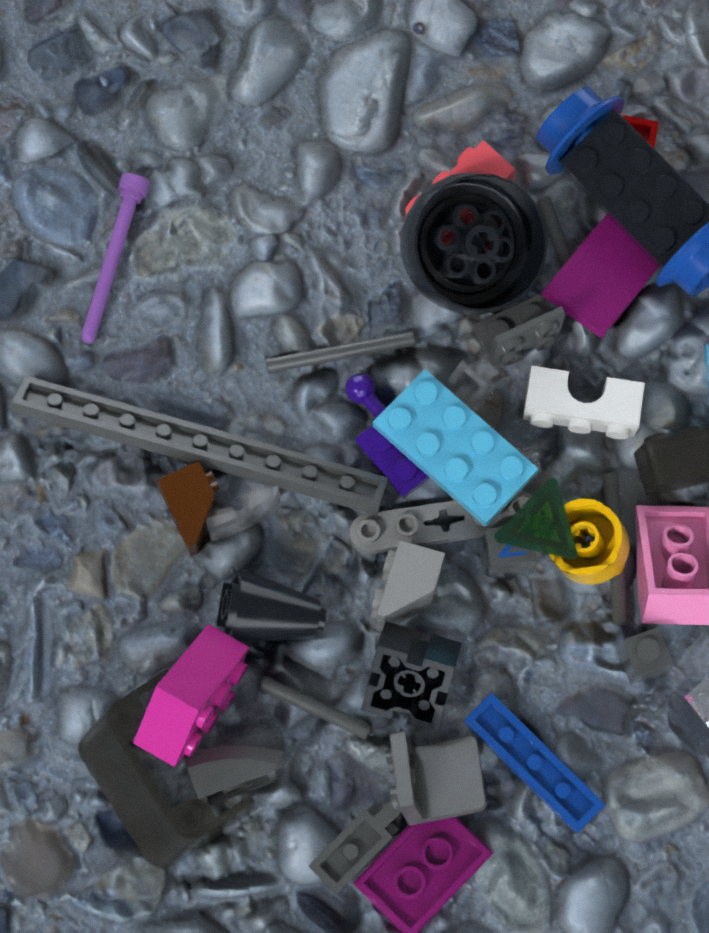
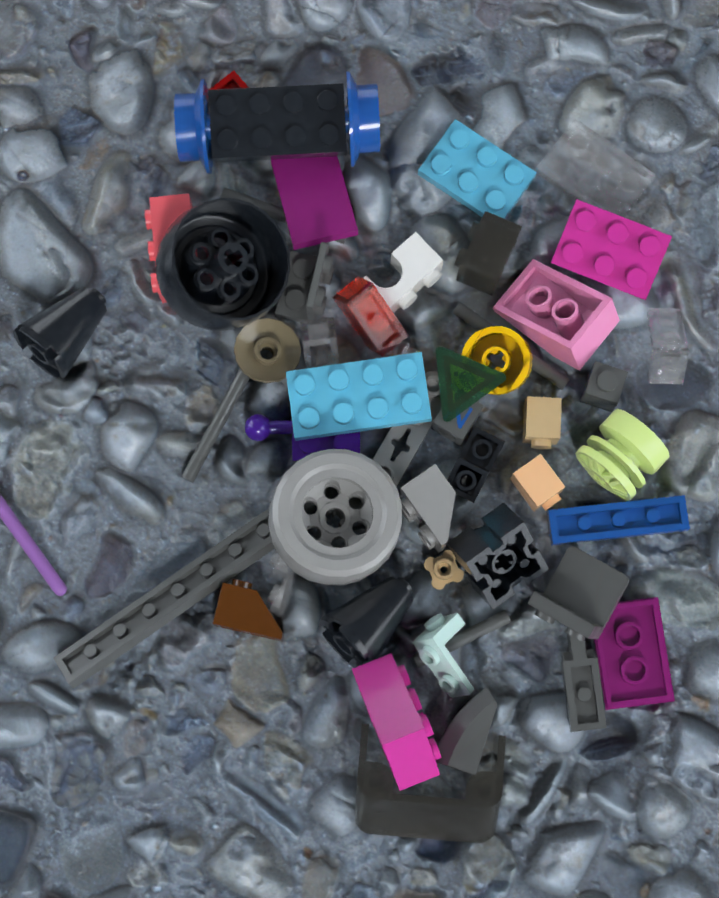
camera: 50 degrees left, 5 degrees up
none -> black cone [13,287,107,378]
none -> dark tan dish [234,318,301,383]
none -> light grey wheel [268,449,402,585]
none -> clear red panel [332,277,409,357]
none -> light aqua bracket [412,613,474,698]
none -> tan plate [424,550,464,590]
none -> black slope [447,426,505,503]
none -> light nougat brick [510,454,565,512]
none -> tan brick [522,396,562,449]
none -> yellowish green wheel [575,409,670,501]

